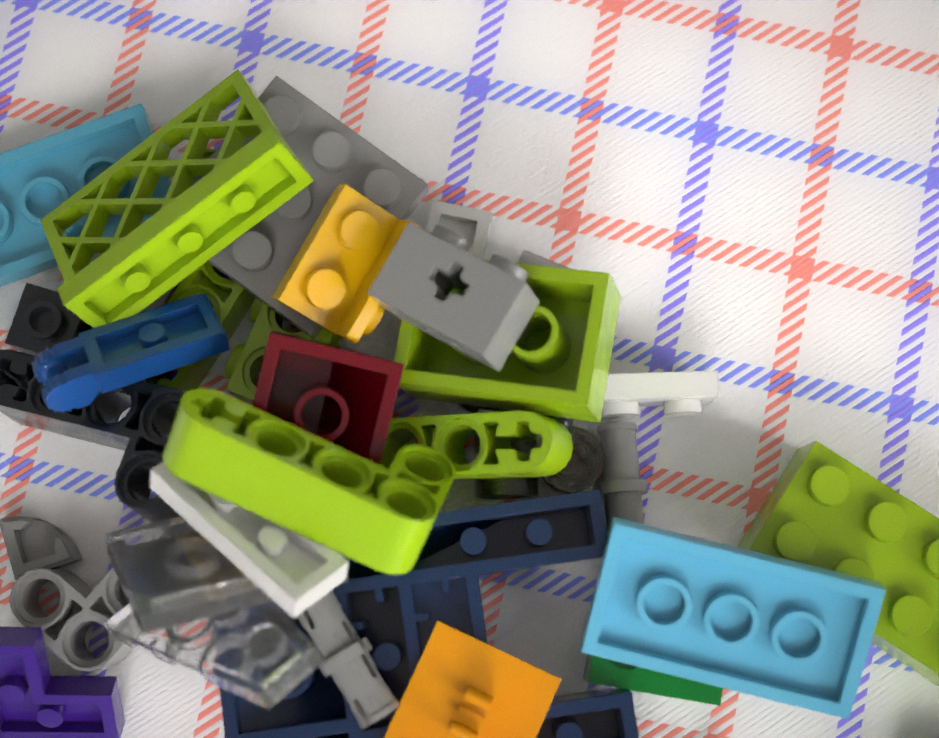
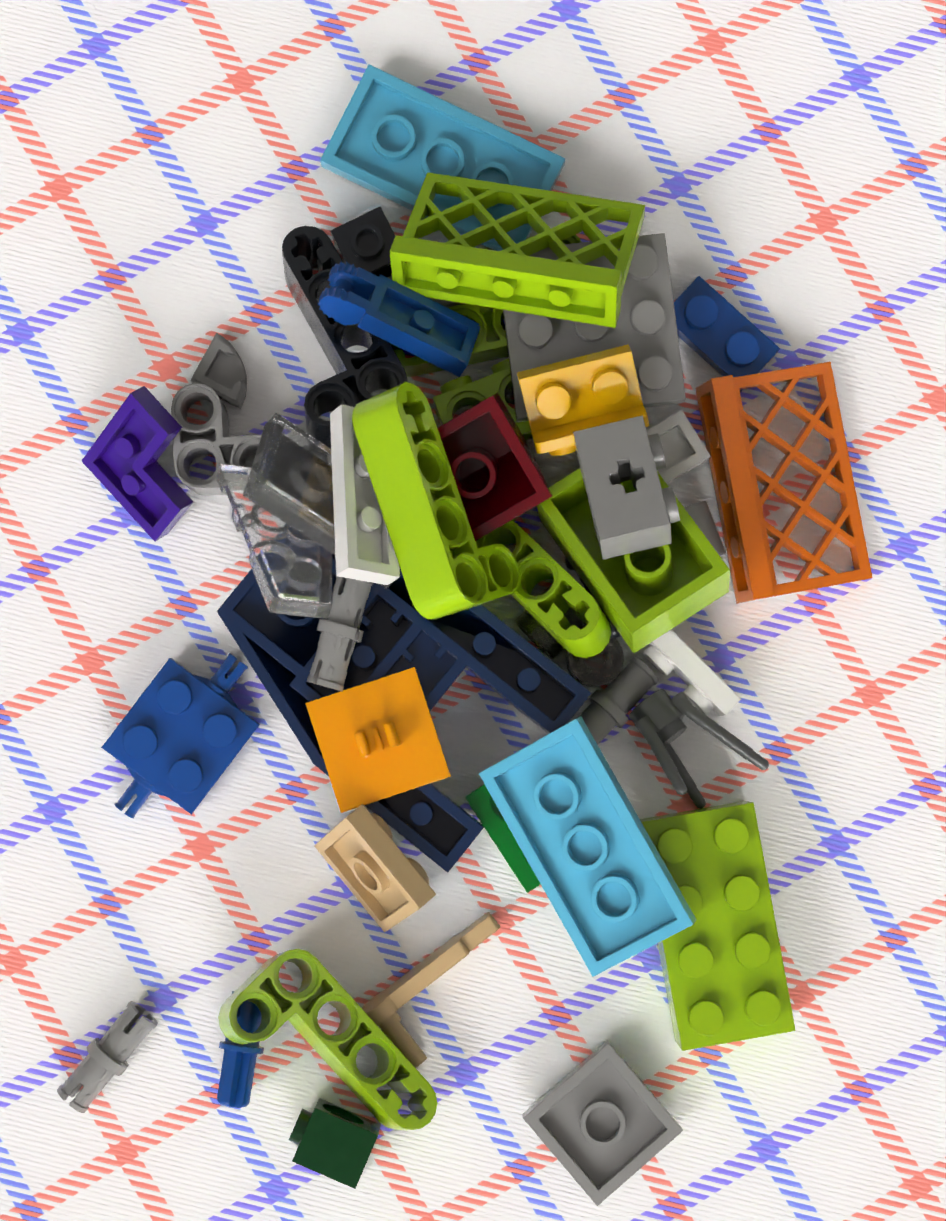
camera: 45 degrees right, 5 degrees up
none -> dark grey plant [629,689,769,809]
none -> blue plate [674,276,780,393]
none -> orange fence [695,362,873,604]

